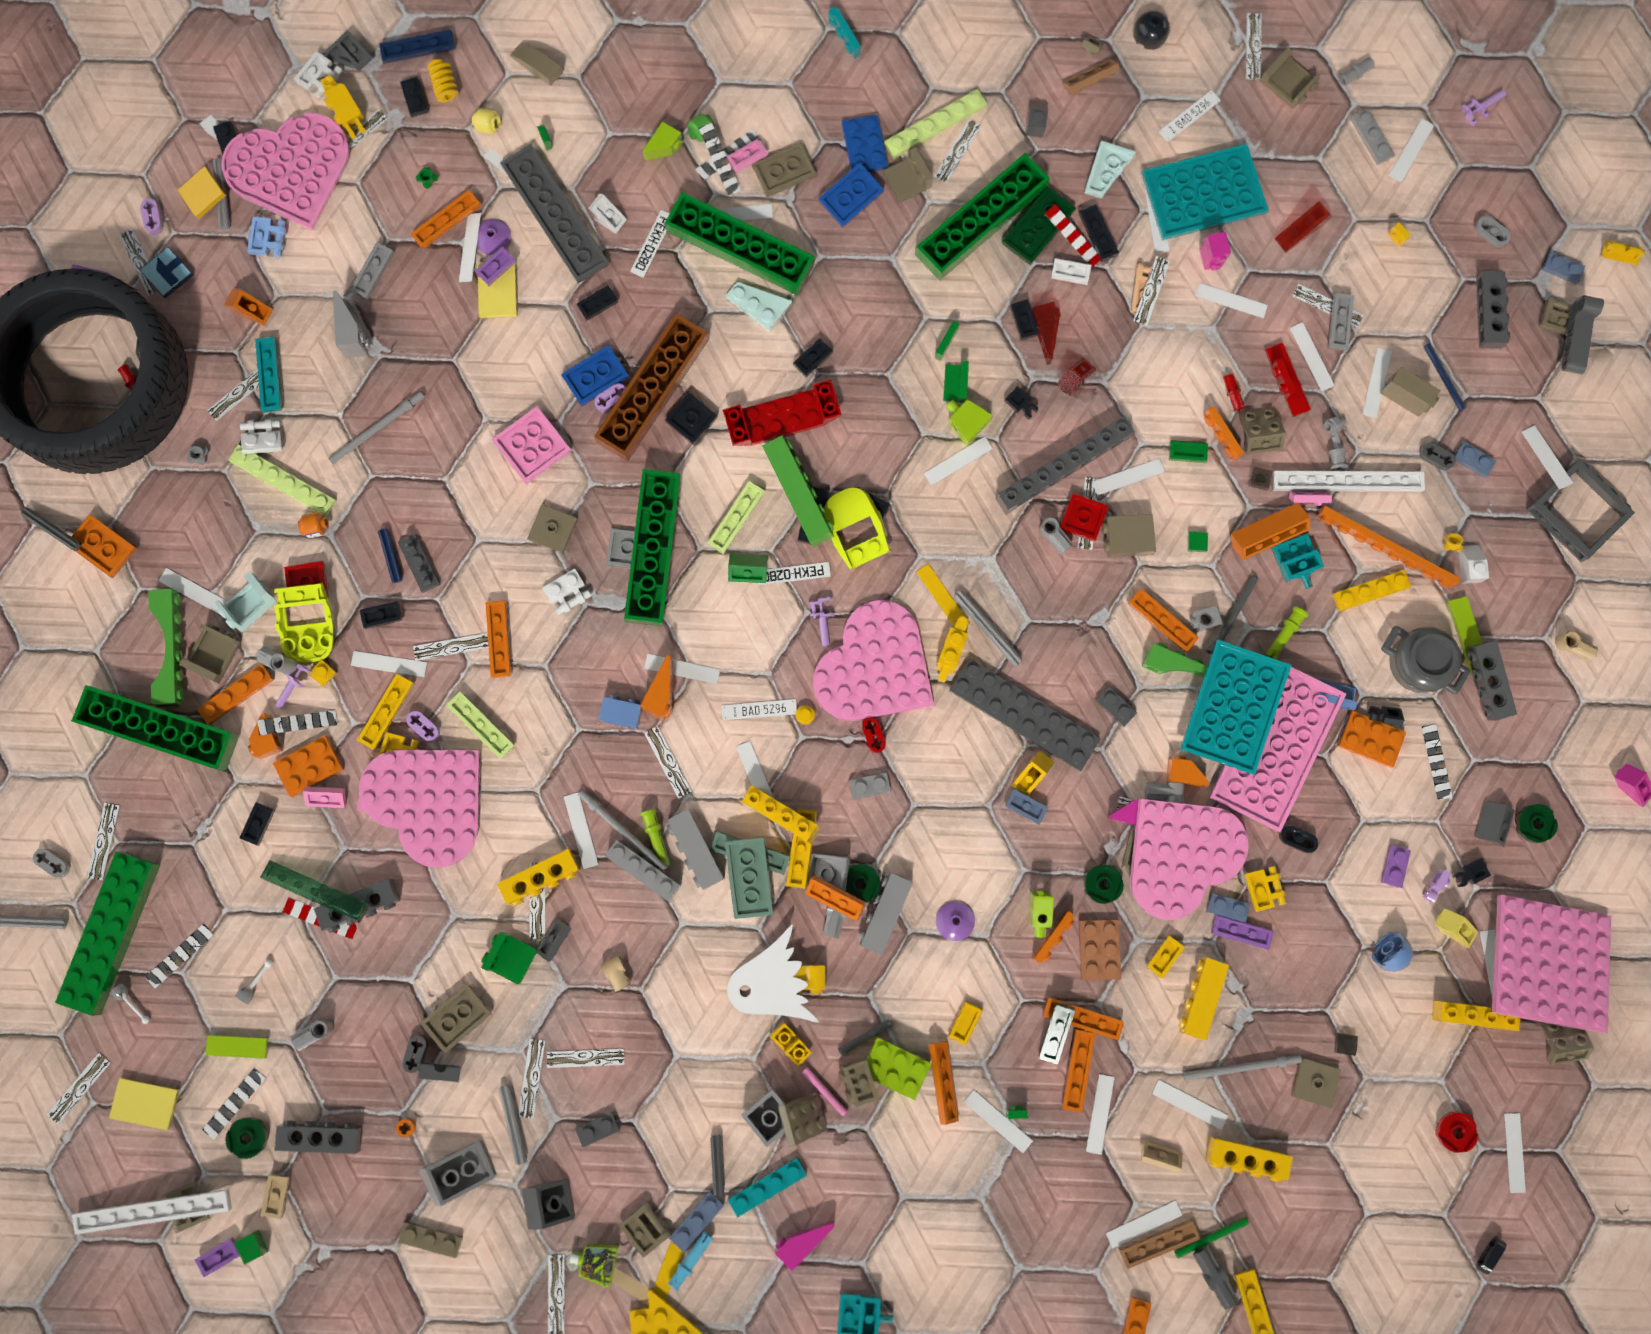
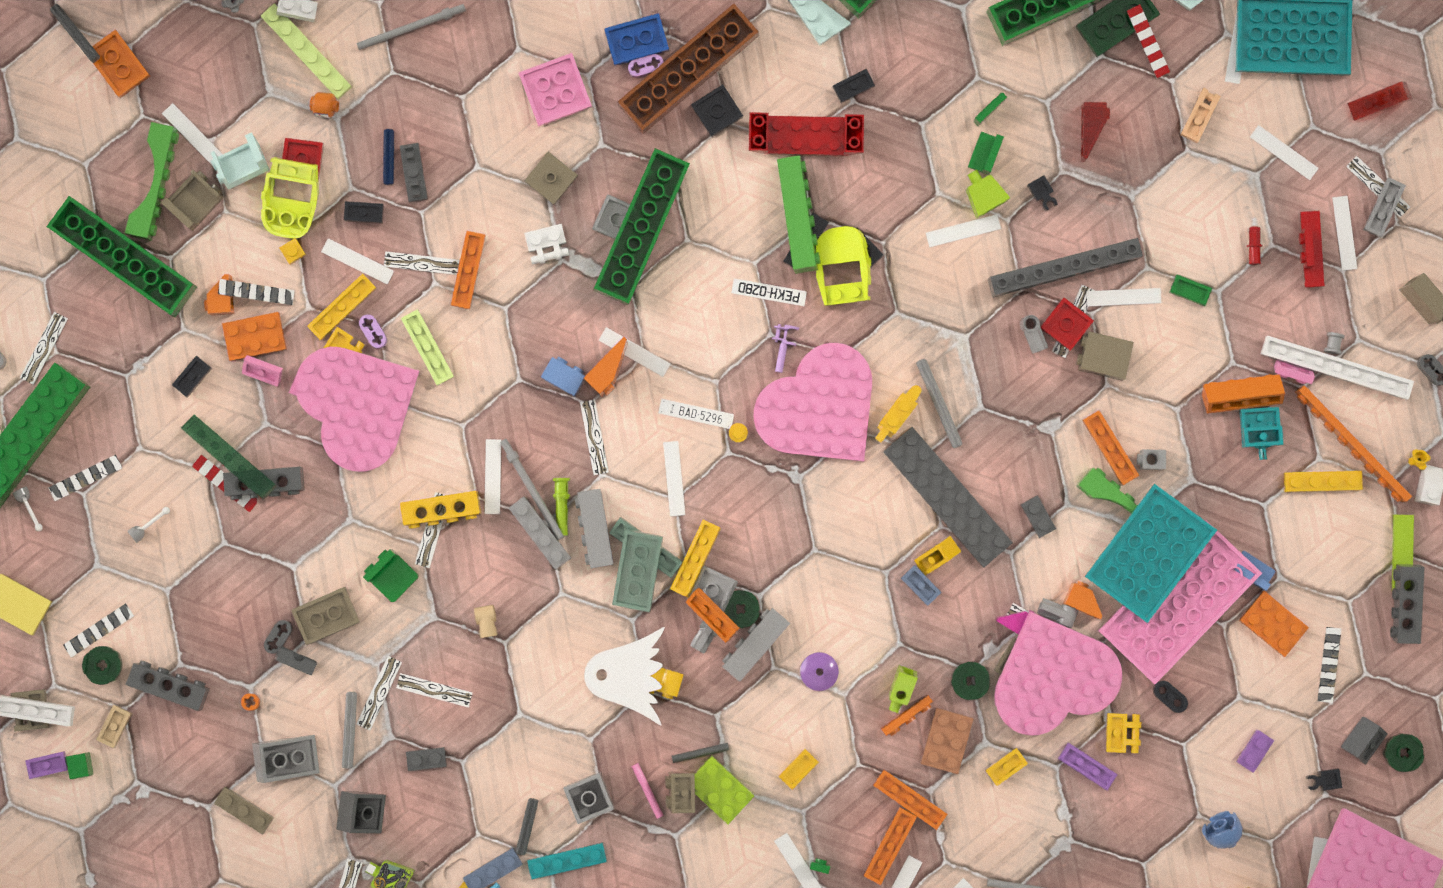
camera: 20 degrees right, 5 degrees up
orange plate [197,664,274,725] -> none
lime tile [205,1035,269,1059] -> none
light grey piece [256,646,296,675] -> none
lavender piece [275,662,312,709] -> none
light grey piece [291,1019,334,1051] -> none
dark grey plate [536,918,572,962] -> none
dark tan plate [619,1201,672,1258] -> none
yellowish green plate [708,481,765,555] -> none
green panel [728,554,768,583] -> none
yellow brick [742,785,821,844] -> none
yellow slope [769,1021,812,1067] -> none
dark tan plate [778,1091,827,1147] -> none
light grey plate [849,773,891,800] -> none
red beam [862,717,886,754] -> none
yellow sticker [916,564,970,626] -> none
orange plate [928,1041,959,1125] -> none
black plate [1010,299,1039,341] -> none
plate [1039,1002,1075,1064] -> none
white plate [1051,258,1091,285] -> none
clear red slope [1057,358,1097,396] -> none
black plate [1079,205,1119,262] -> none
sticker [1133,256,1170,326] -> none
yellow brick [1178,957,1229,1041] -> none
green tile [1188,532,1208,552] -> none
dark pink brick [1199,232,1231,271] -> none
orange plate [1204,406,1244,462] -> none
dark grey piece [1205,576,1258,655] -> none
sand blue plate [1206,893,1250,923] -> none
dark tan bracket [1239,408,1286,455] -> none
clear smoke plate [1249,467,1273,491] -> none
lime pin [1265,606,1309,659] -> none
light grey piece [1324,417,1347,449] -> none
white sticker [1362,348,1392,419] -> none
black plate [1368,706,1405,726] -> none
dark grey piece [1381,626,1470,695] -> none
lavender plate [1423,869,1452,902] -> none
light yellow slope [1435,908,1478,948] -> none

